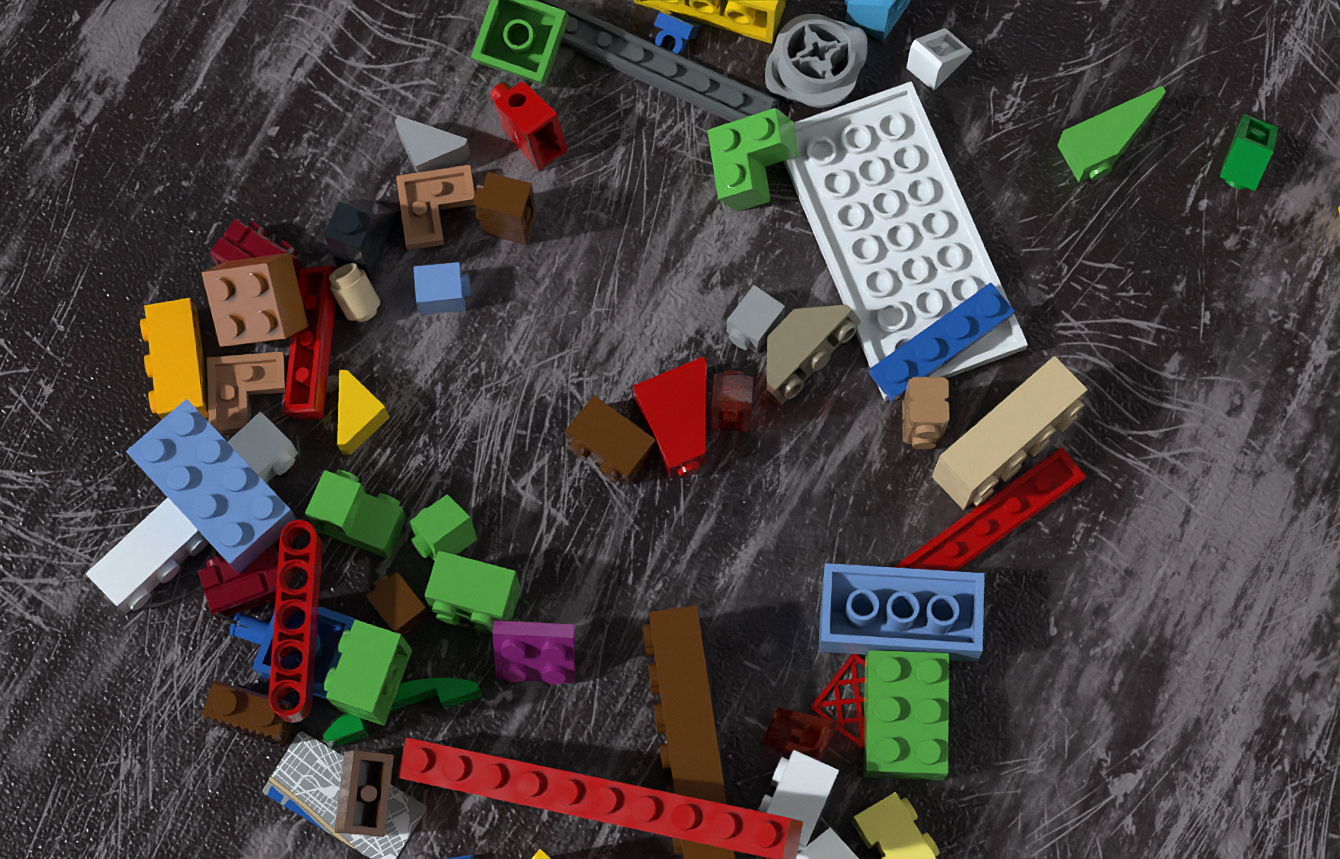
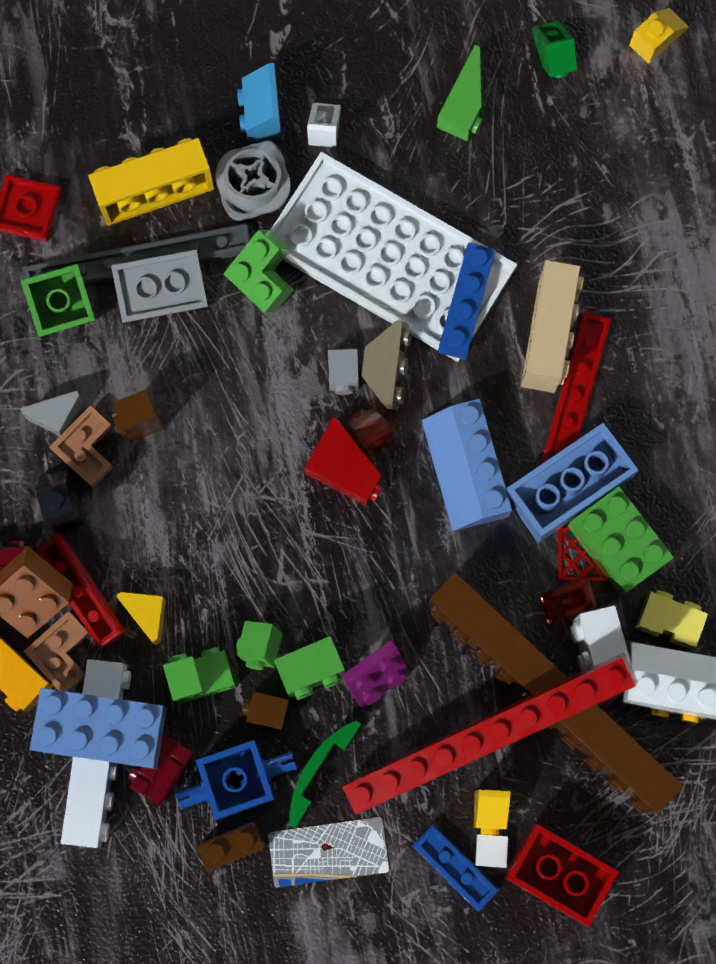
camera: 40 degrees left, 5 degrees up
red beam [269,520,322,723] -> none
bright green brick [324,620,412,726] -> none
tan brick [329,263,380,322] -> none
reddish brown brick [334,750,394,837] -> none
medium blue brick [414,262,471,315] -> none
red torso [490,82,568,171] -> none
reddish brown brick [565,395,656,485] -> none
blue tile [654,10,700,54] -> none
medium nougat brick [902,377,949,449] -> none
none -> light grey plate [111,249,208,323]
none -> medium blue slope [422,398,512,532]

